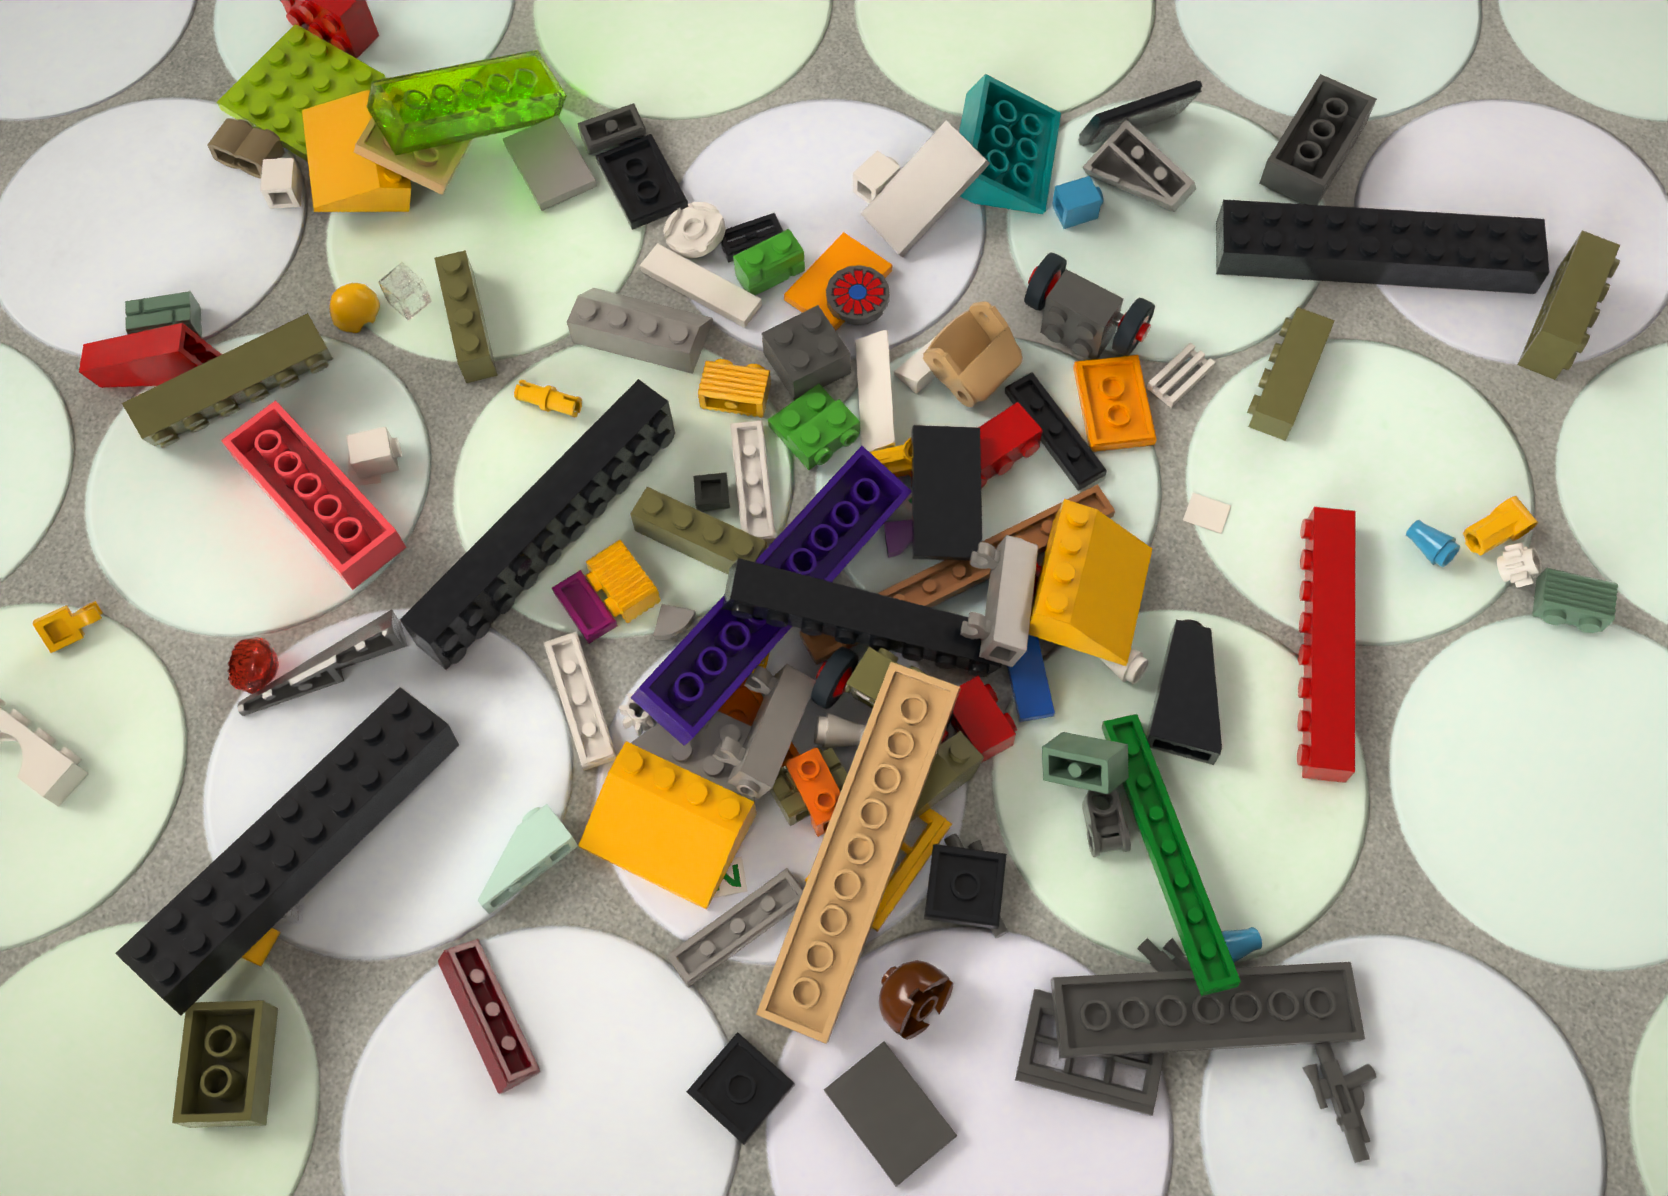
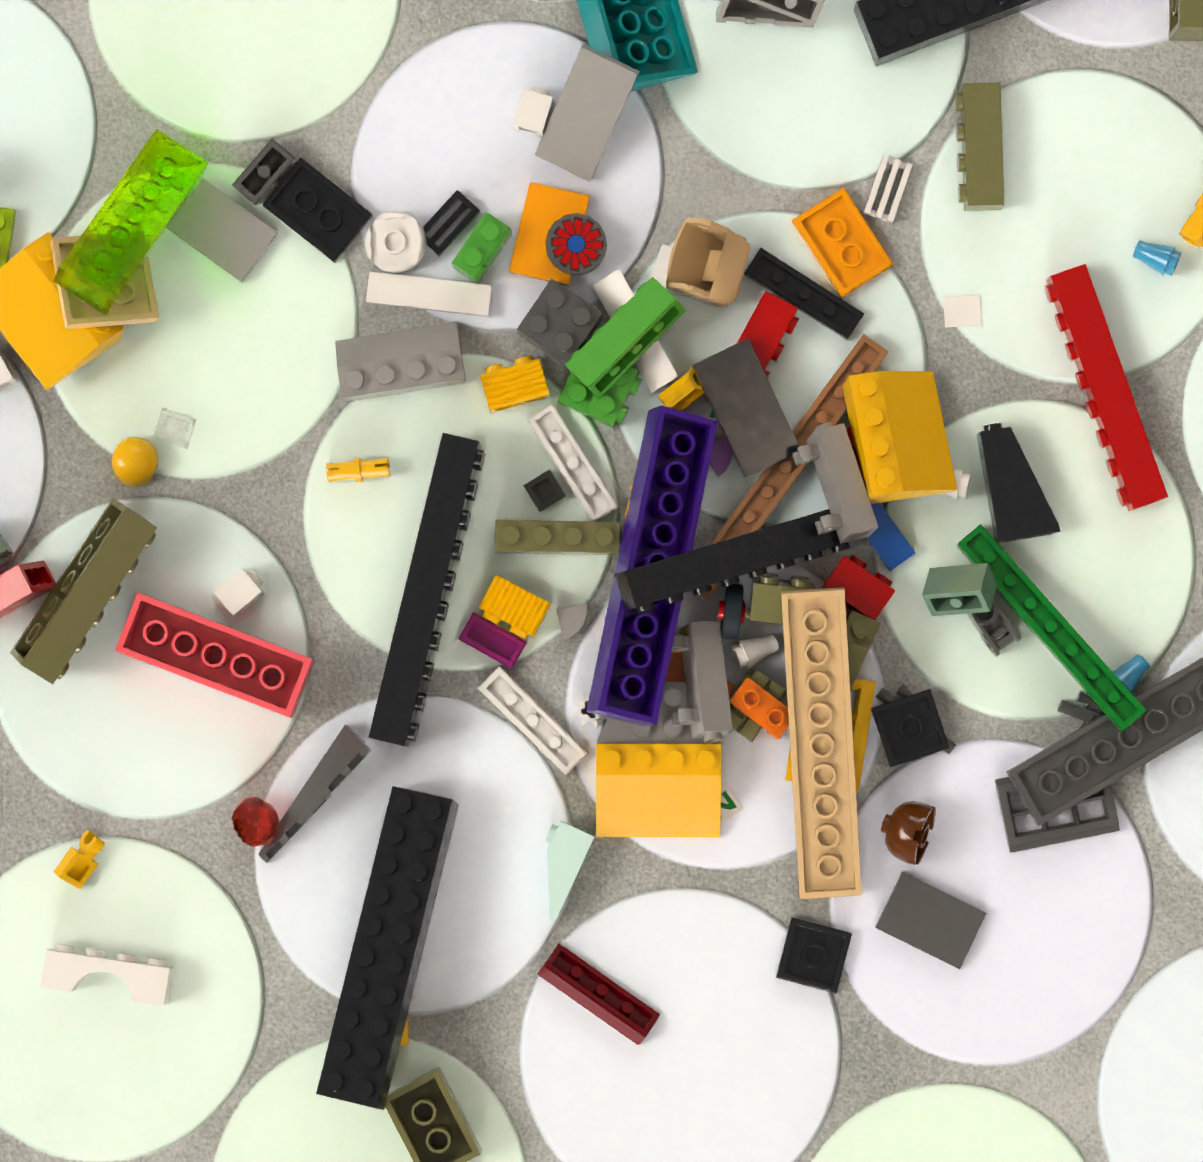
camera: 25 degrees left, 20 degrees up
olive brick [434,250,498,383] -> none
light grey tile [666,868,803,988] -> none
dark grey brick [1024,252,1155,360] -> none
dark azure brick [1052,176,1104,229] -> none
none -> bright green brick [565,277,686,399]

